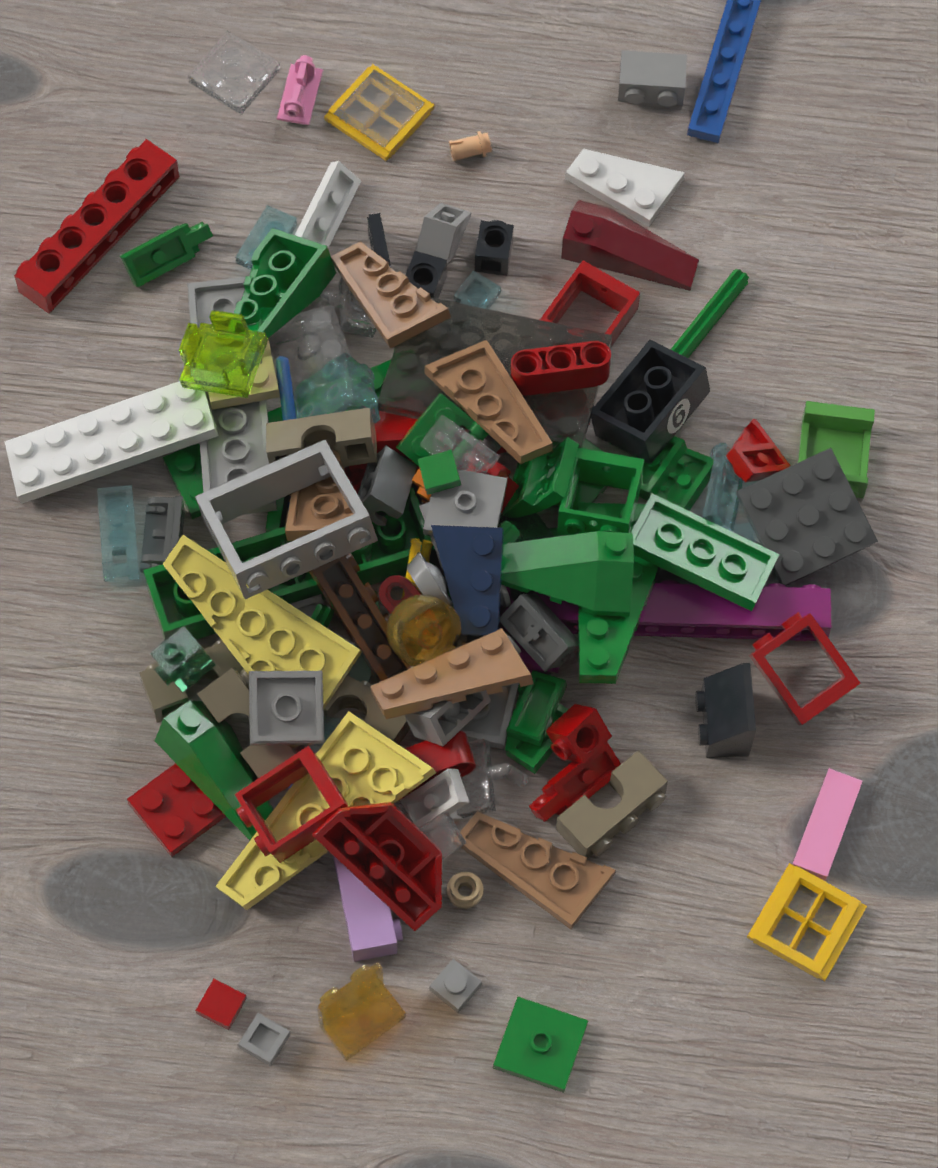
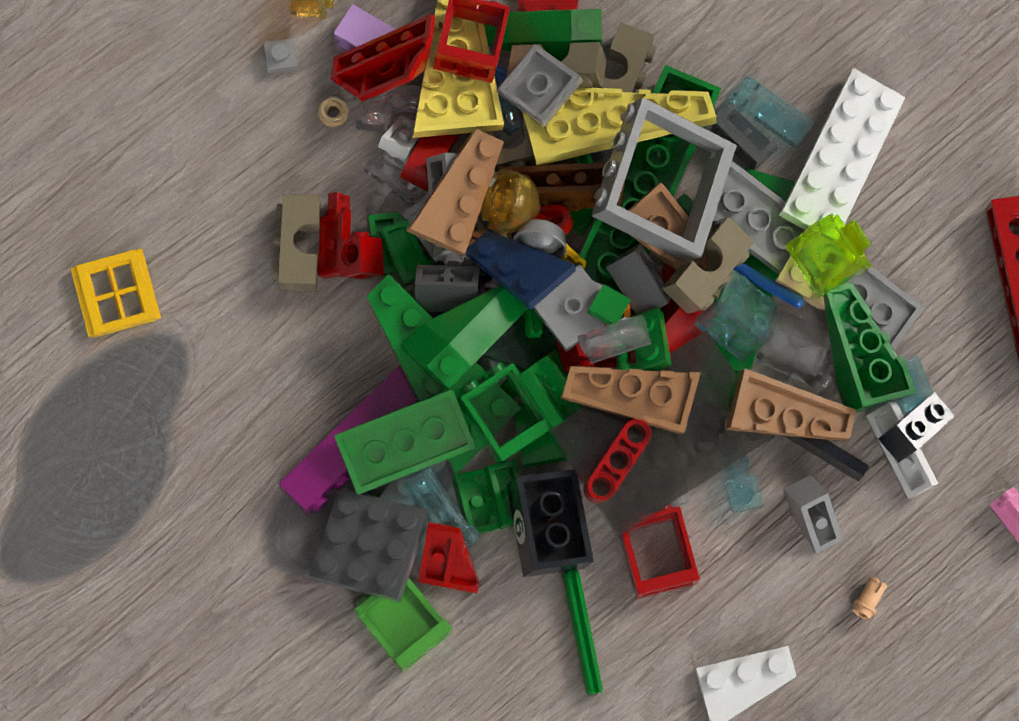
camera: 130 degrees right, 10 degrees up
green hinge [120,222,213,287] -> none
clear green brick [150,626,216,693] -> none
clear piece [324,64,434,161] -> none
black brick [405,251,447,303] -> none
medium nougat wing [455,811,616,929] -> none
black brick [474,220,514,276] -> none
green plate [493,996,588,1093] -> none
dark red wedge [561,200,699,291] -> none
black slope [695,663,756,758] -> none
red window [749,612,861,725] -> none
bright pink tile [792,768,863,881] -> none
none -> brick [878,392,955,463]

